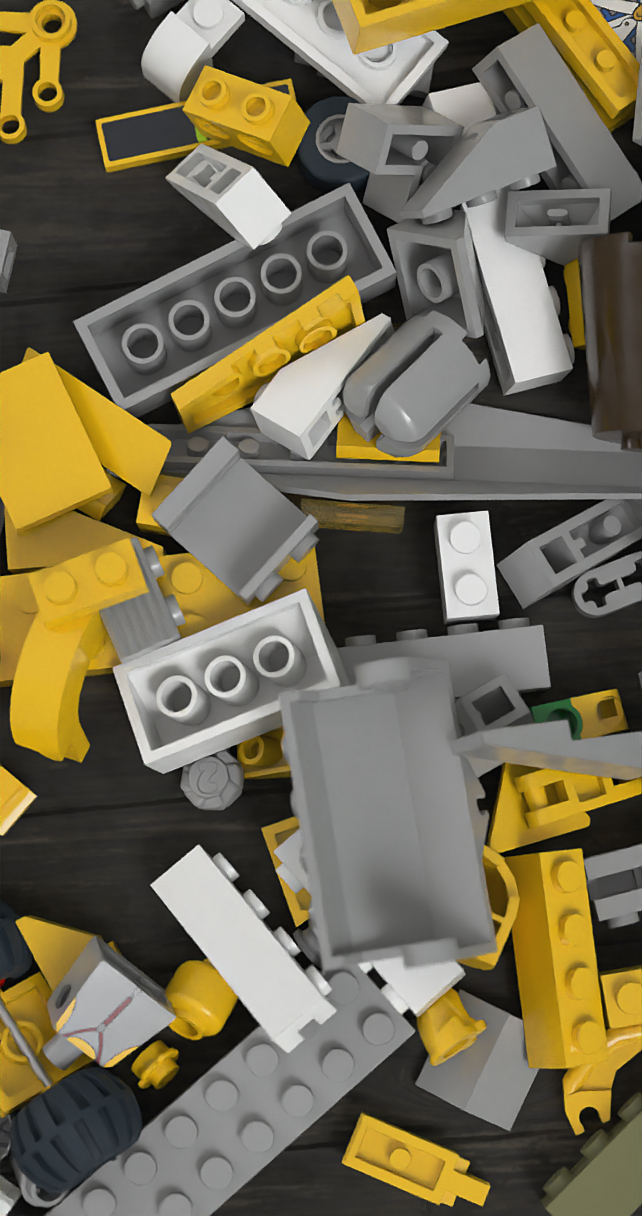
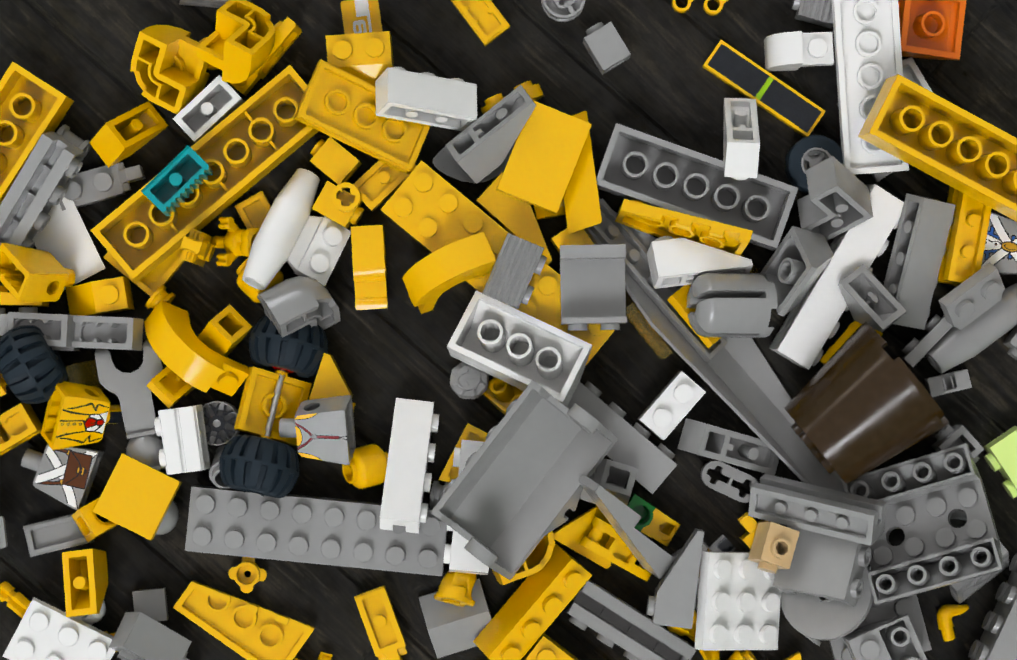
camera: 45 degrees right, 5 degrees up
yellow plate [27,538,149,629] -> none
yellow plate [131,1040,180,1089] -> none
yellow brick [182,65,310,167] -> none
light grey slope [399,106,557,225] -> none

